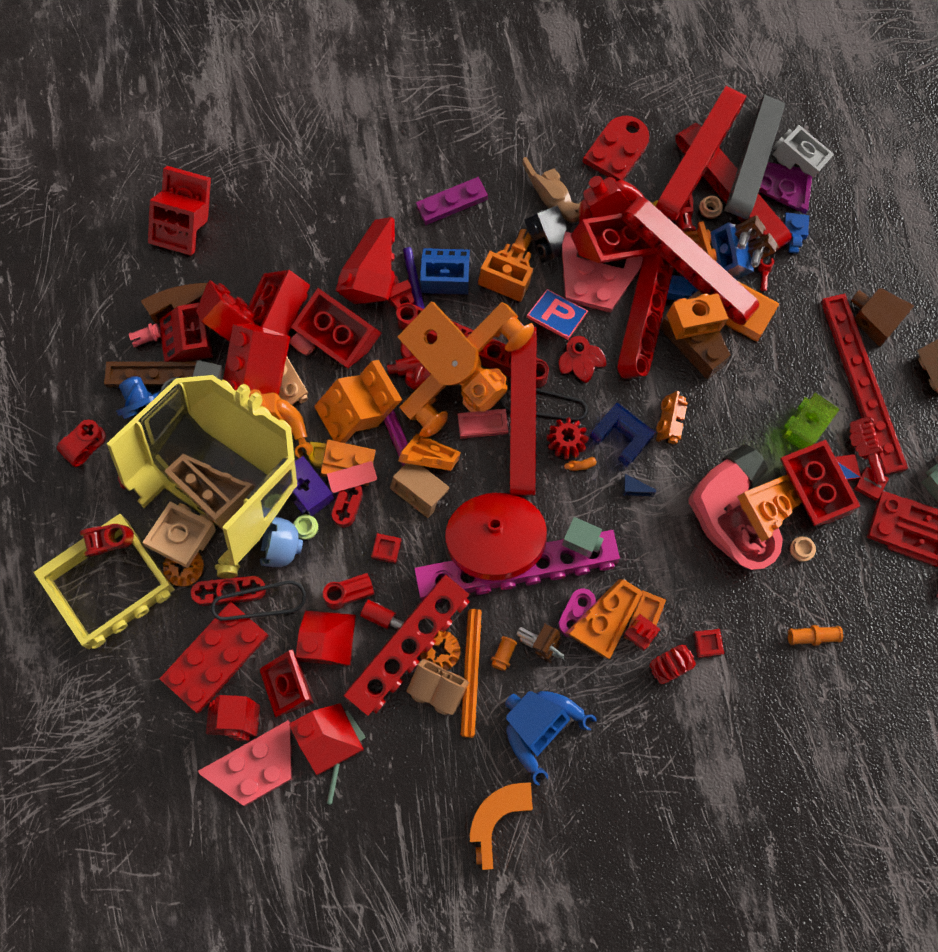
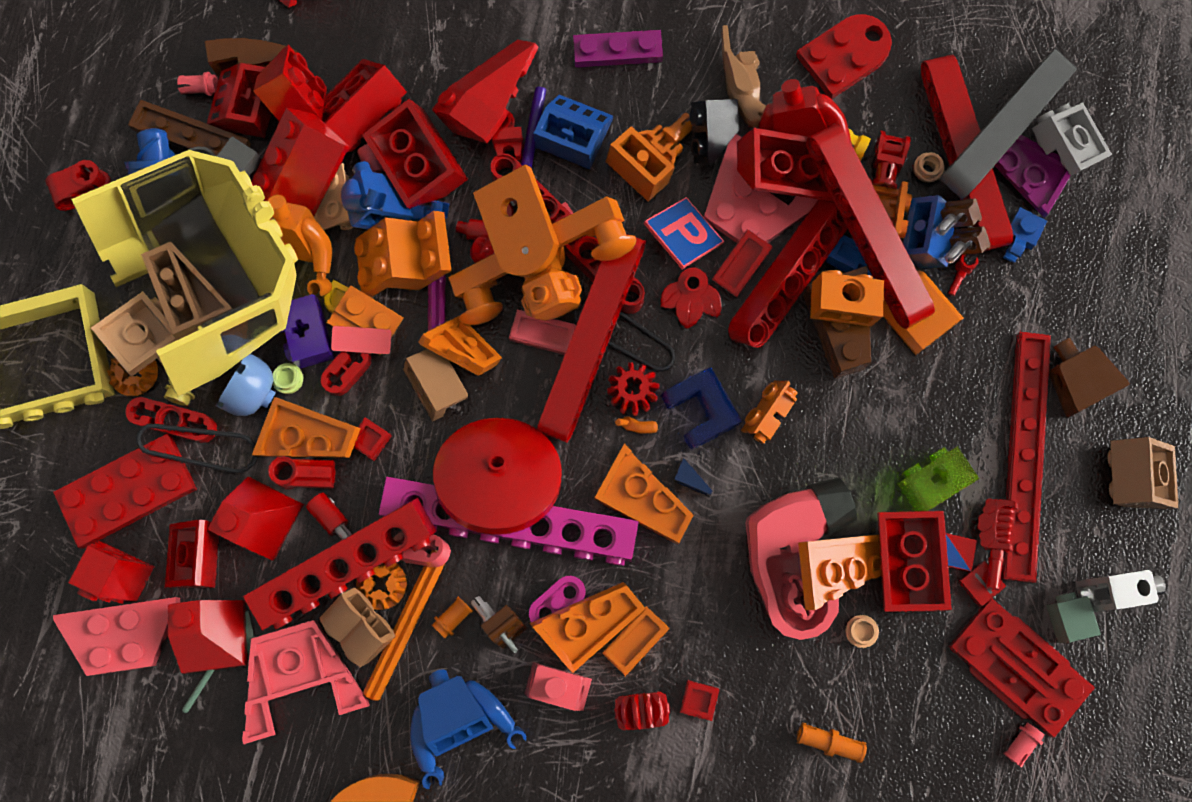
camera: 25 degrees right, 5 degrees up
red piece [80,524,134,557] -> none
sand green brick [562,517,604,558] -> none
red tile [624,614,661,651] -> none
red beam [655,86,747,221] -> none
none -> coral wing [242,620,370,744]
none -> orange wing [252,397,361,458]
none -> blue torso [341,161,450,229]
none -> coral beam [393,531,451,567]
none -> coral torso [524,662,592,711]
none -> orange wing [594,444,694,545]
none -> red tile [712,229,773,297]

